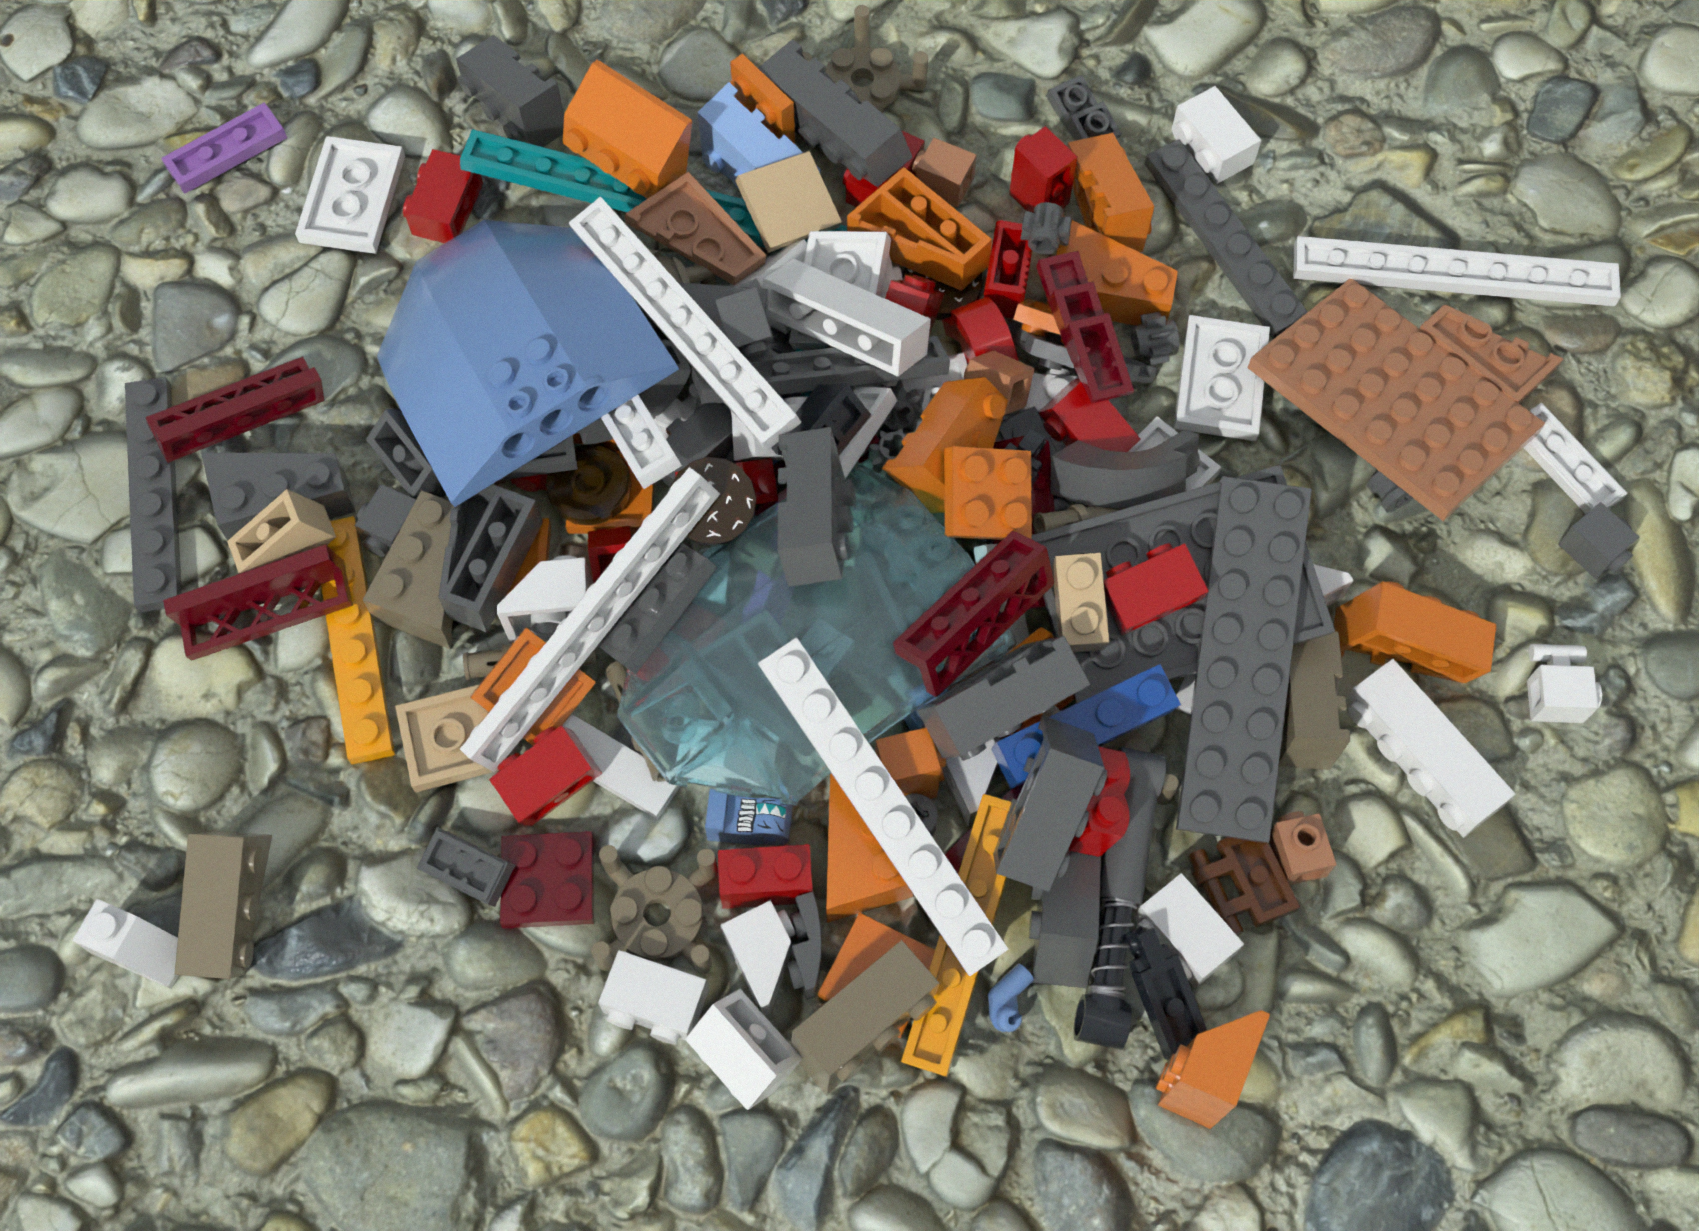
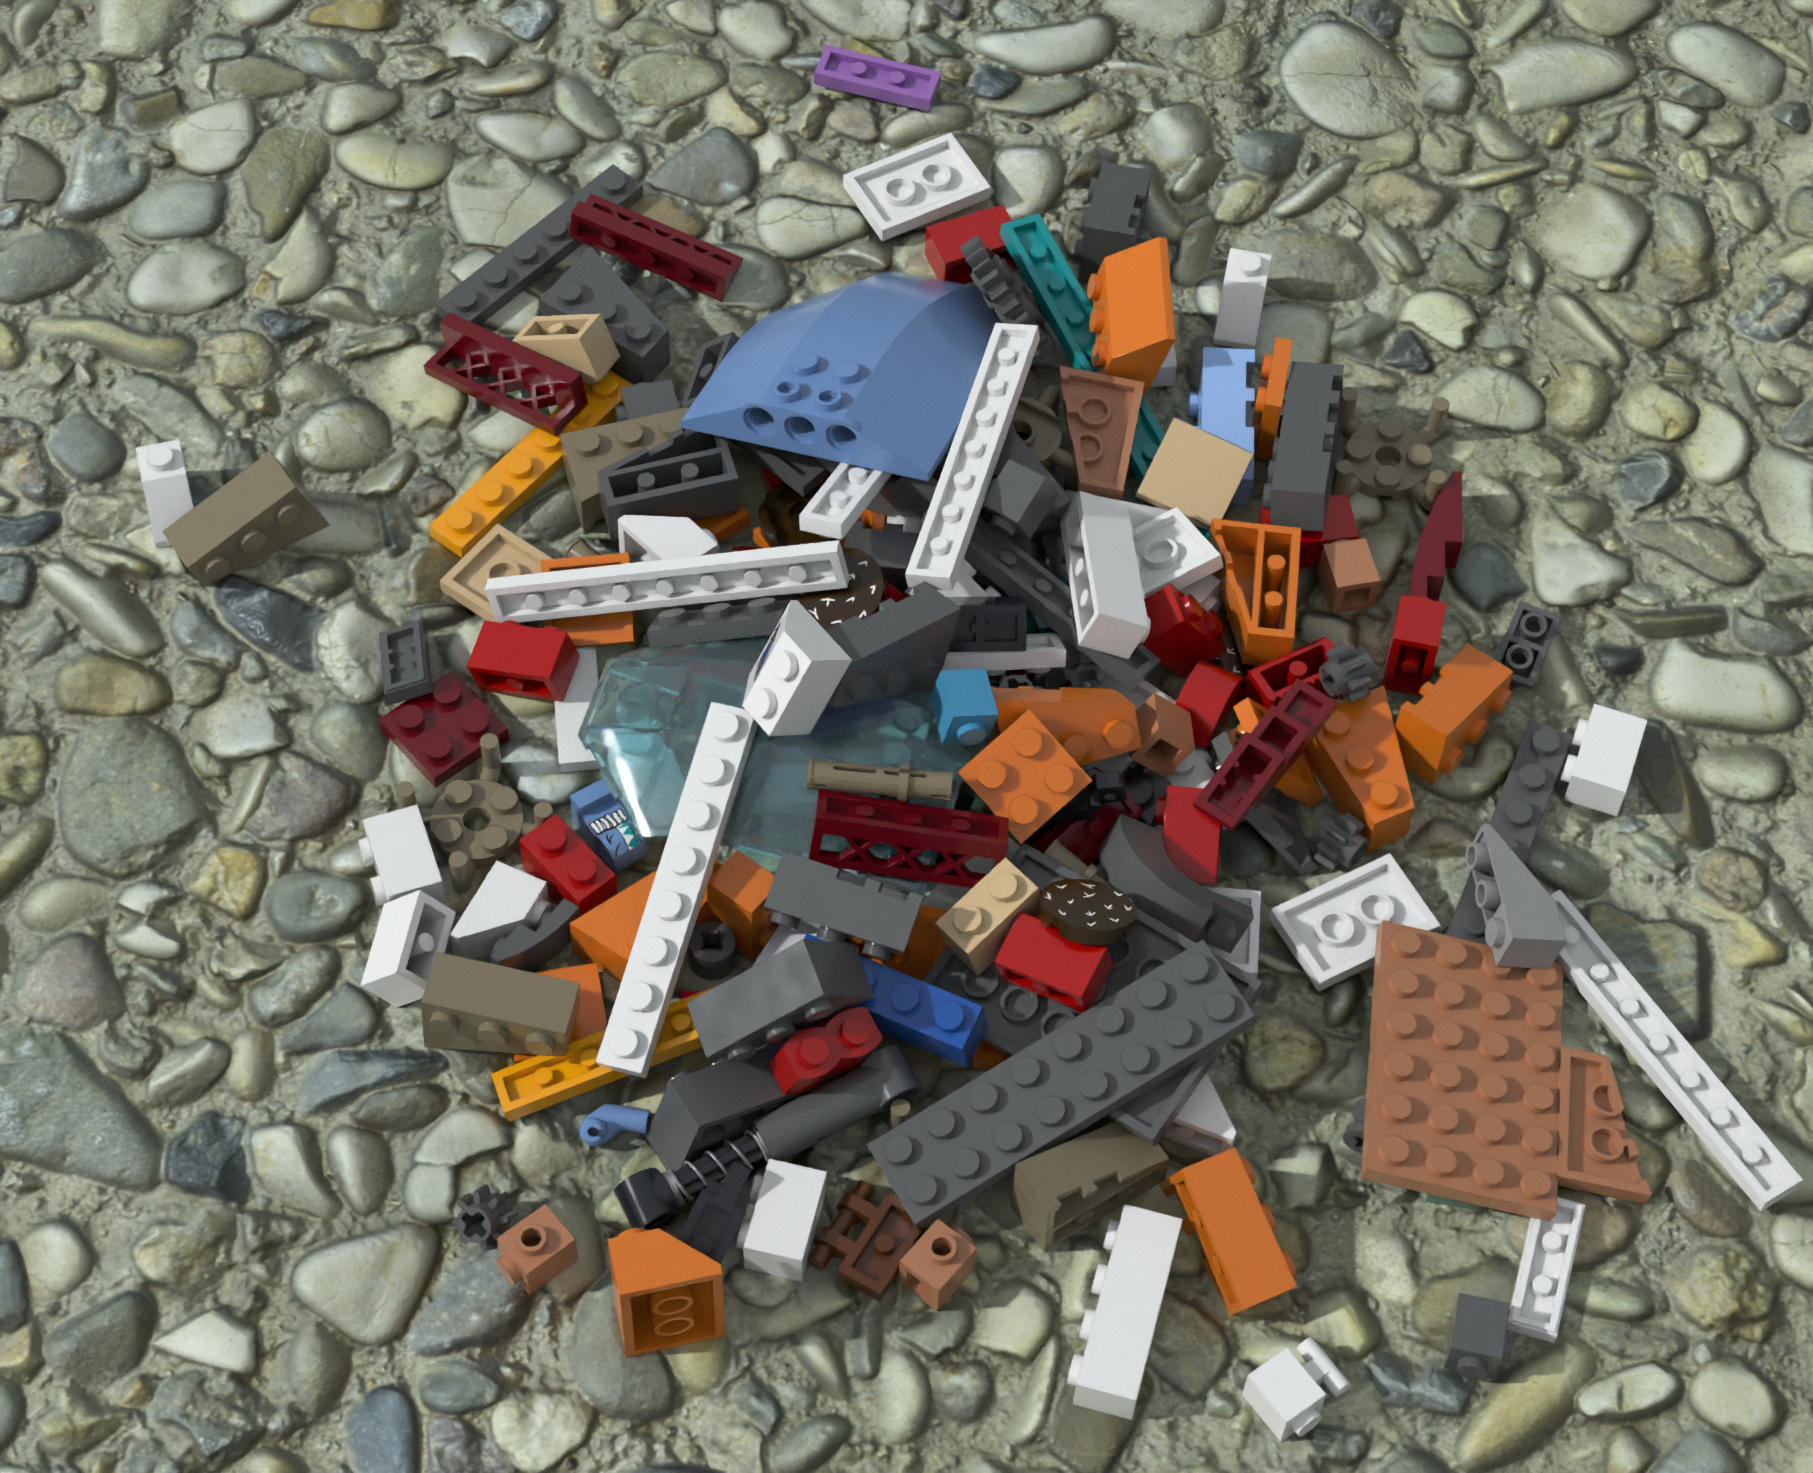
camera: 50 degrees right, 10 degrees down
none -> dark grey gear [452,1184,518,1251]
none -> nougat brick [496,1204,578,1295]
none -> white slope [742,600,852,736]
none -> dark tan pin [806,759,953,802]
none -> dark azure brick [929,668,999,746]
none -> dark grey gear [960,235,1057,360]
none -> dark brown tile [1038,879,1137,946]
none -> white slope [1213,248,1272,349]
none -> dark red slope [1407,471,1463,601]
none -> light grey slope [1465,823,1567,969]

